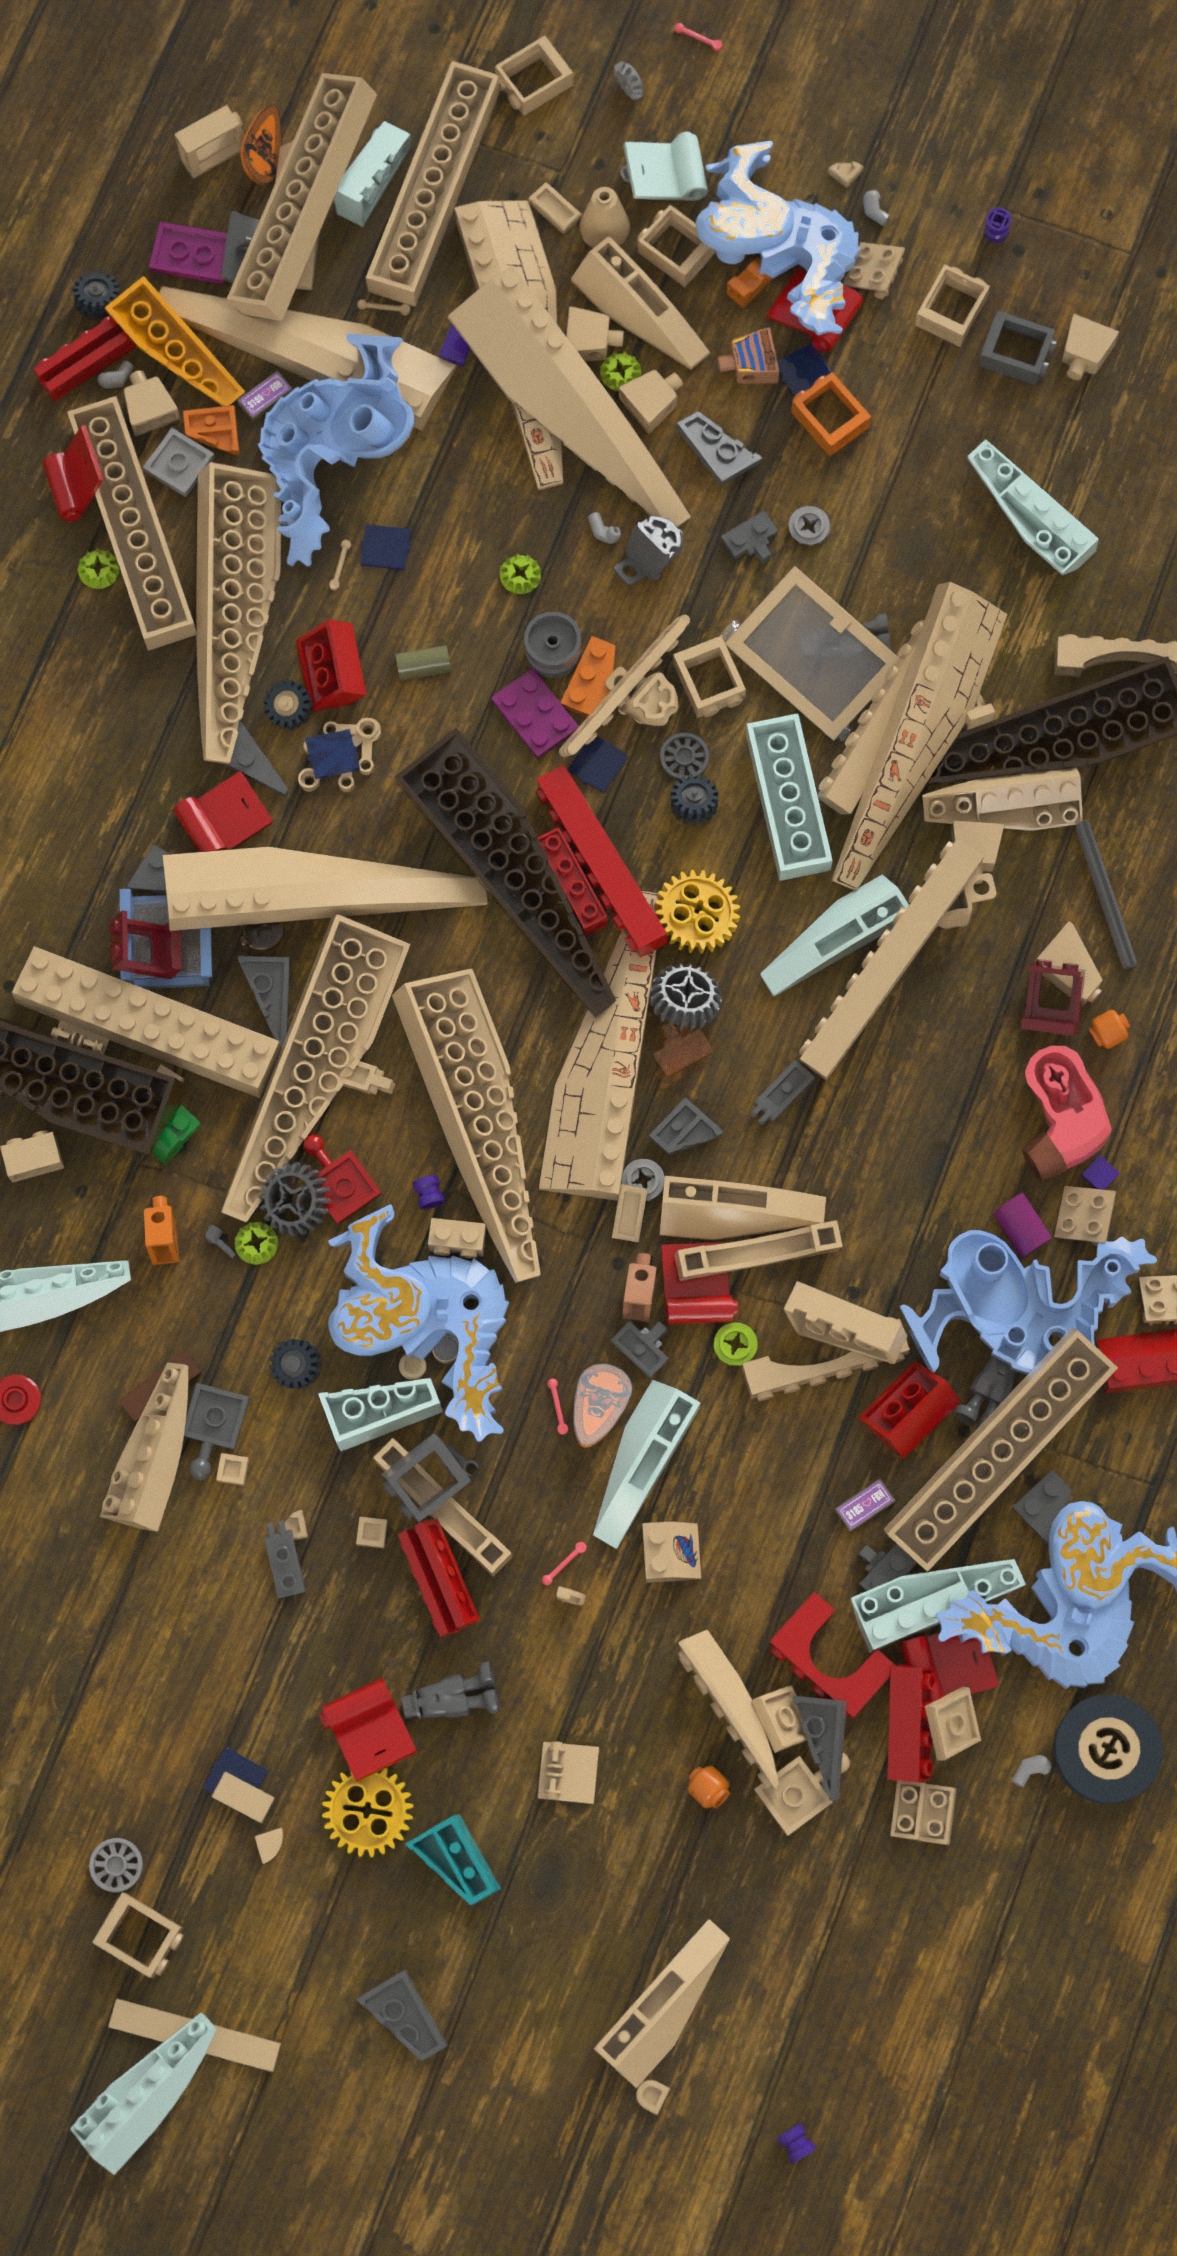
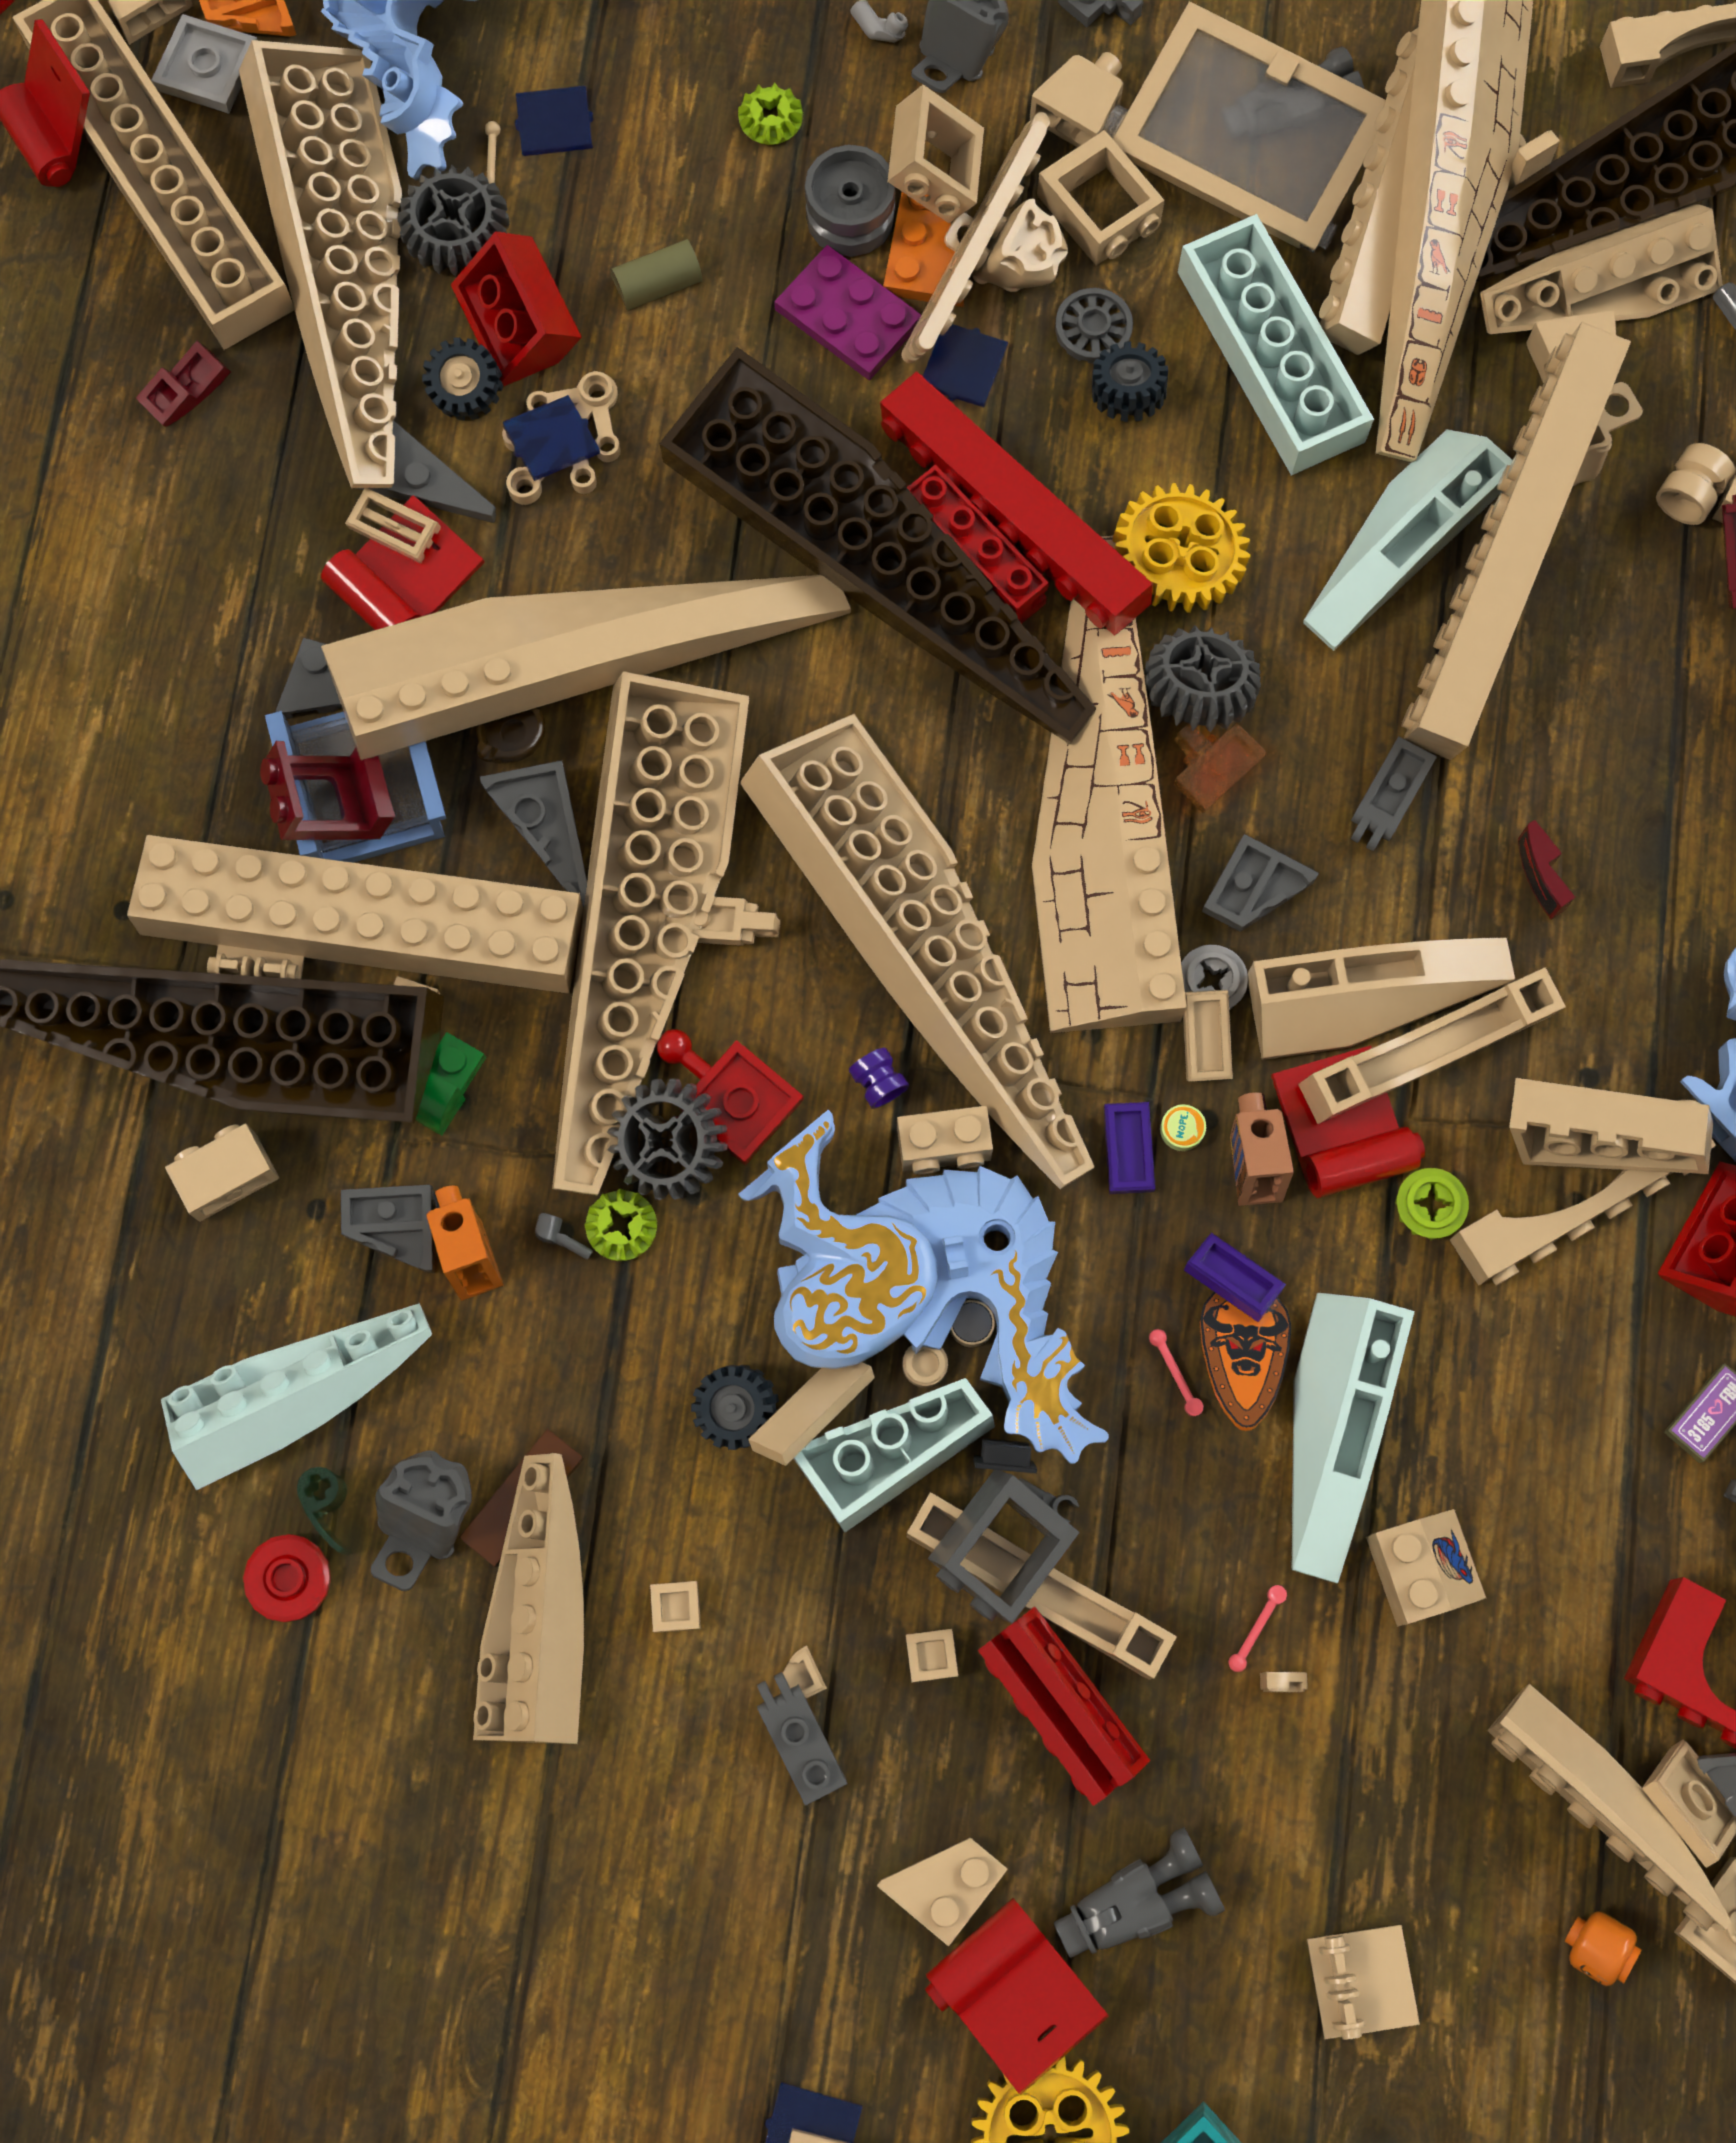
camera: 15 degrees left, 0 degrees up
lime gear [77,548,119,589] -> none
dark grey plate [184,1383,250,1480] -> none
dark grey hinge [611,1321,669,1379] -> none
none -> dark red slope [136,341,231,427]
none -> clear green panel [297,1467,353,1556]
none -> dark grey wing [341,1185,435,1273]
none -> tan tile [345,488,441,563]
none -> dark grey piece [371,1451,472,1591]
none -> dark grey gear [398,165,510,277]
none -> tan tile [748,1362,875,1466]
none -> tan wing [877,1838,1008,1947]
none -> tan window [887,85,984,223]
none -> black piece [973,1438,1037,1474]
none -> tan torso [1030,52,1123,148]
none -> dark purple tile [1104,1102,1155,1194]
none -> yellowish green tile [1160,1104,1206,1151]
none -> dark purple tile [1184,1233,1286,1322]
none -> dark red slope [1518,820,1576,920]
none -> tan wheel [1656,443,1735,525]

